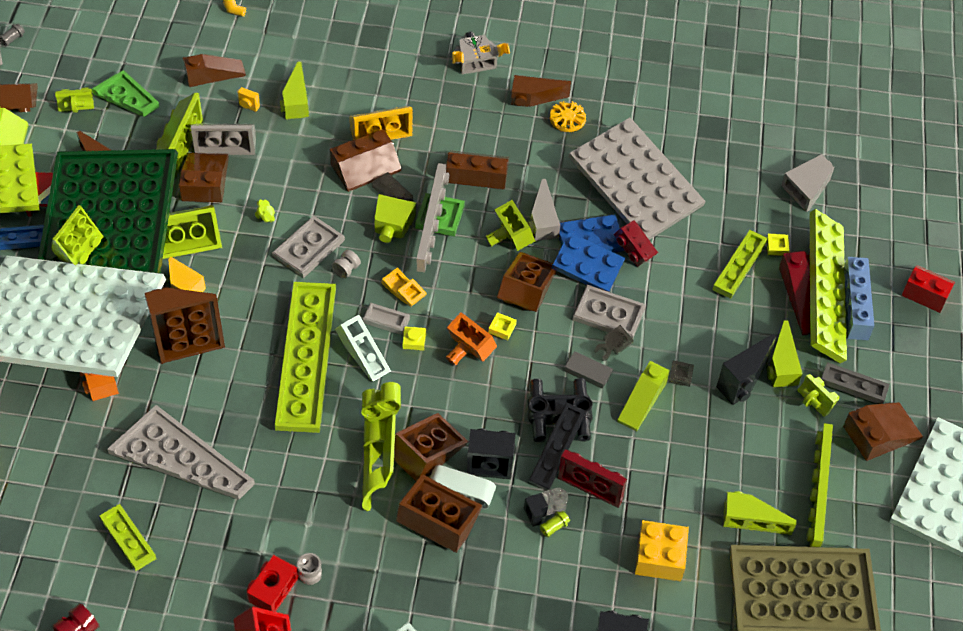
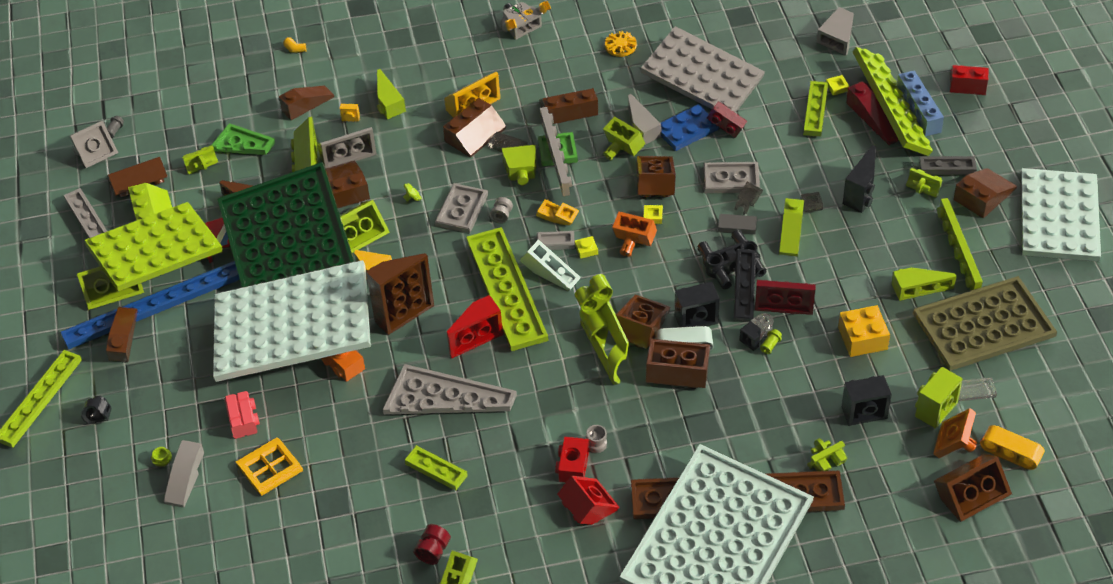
camera: 15 degrees left, 5 degrees down
lime slope [51,205,103,265] -> none
reddish brown slope [511,75,571,107] -> none
blue plate [552,232,625,292] -> none
lime slope [767,320,802,387] -> none
none -> red slope [447,295,503,359]

